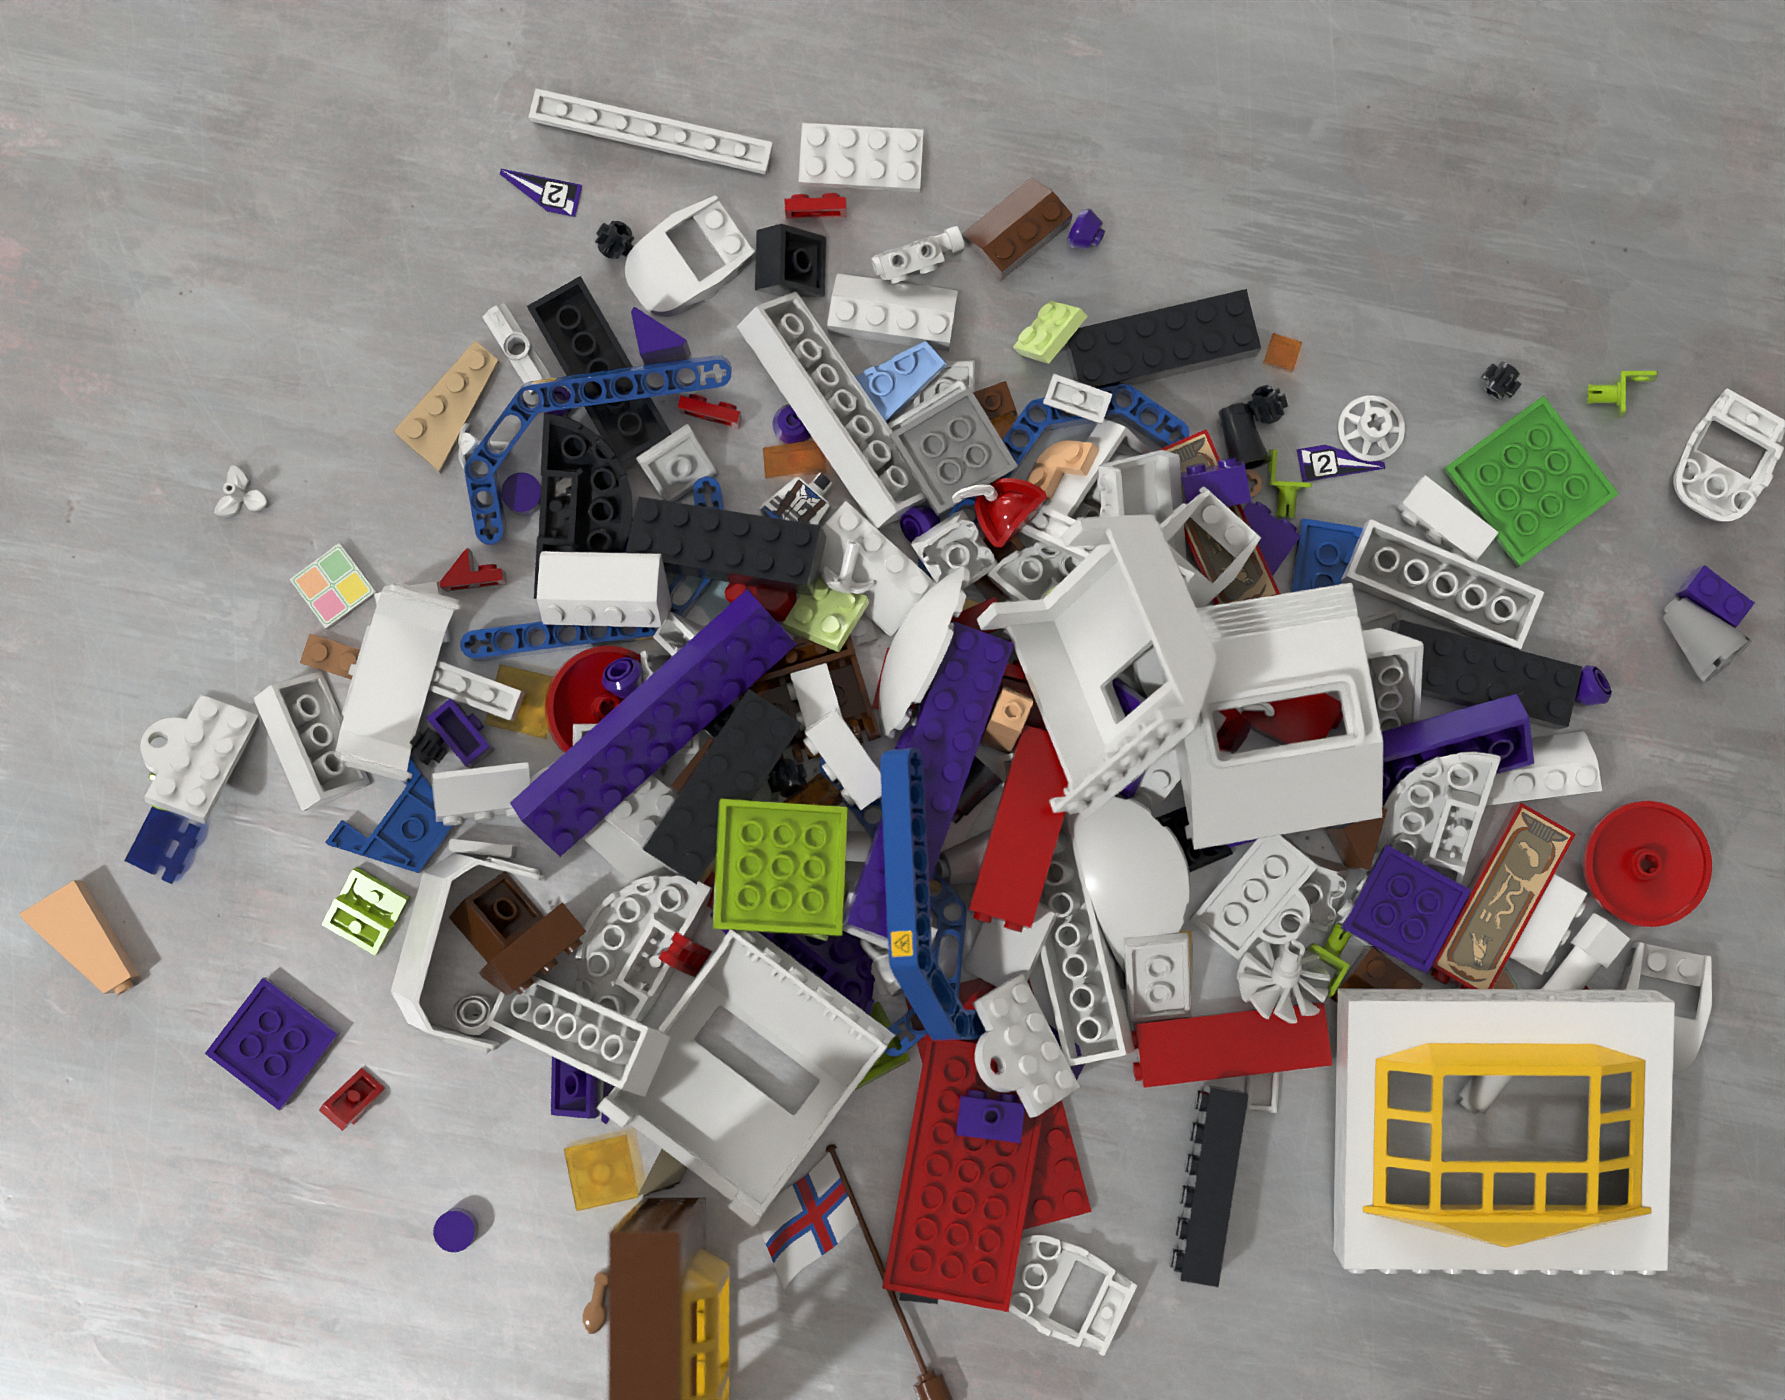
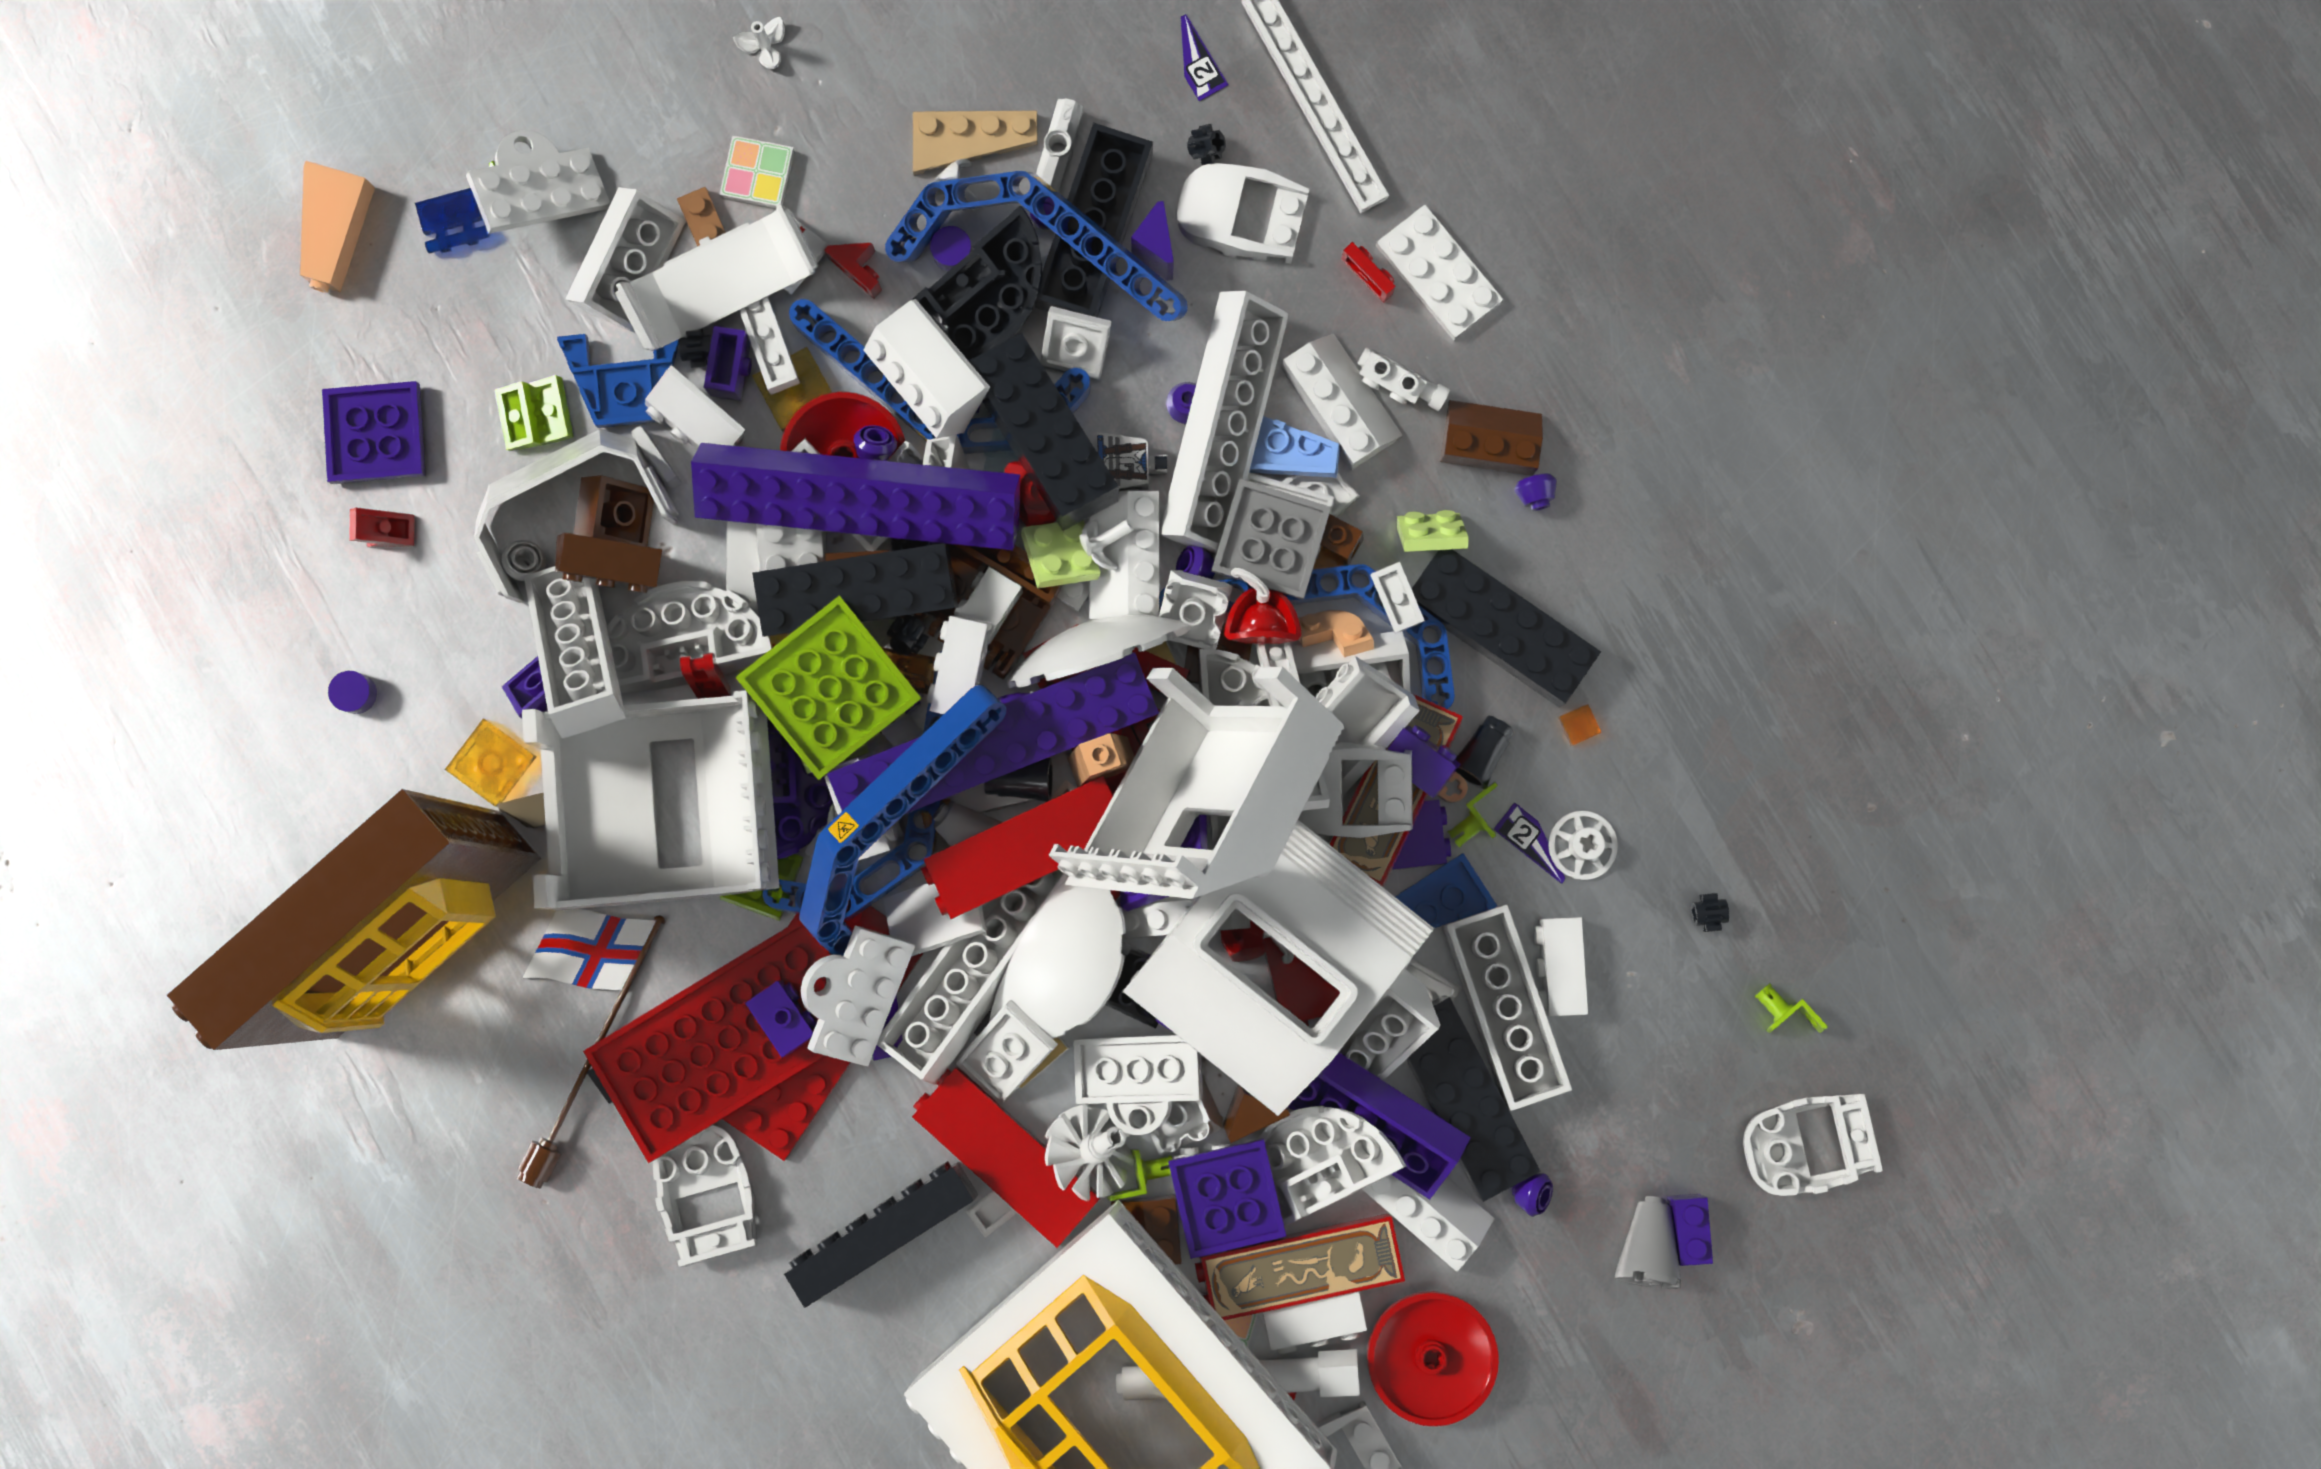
camera: 45 degrees right, 0 degrees up
red plate [677,394,742,429] -> none
black slope [755,224,826,297] -> none
clear orange slope [763,440,827,479] -> none
black gear [1247,385,1288,424] -> none
bright green plate [1443,396,1619,568] -> none

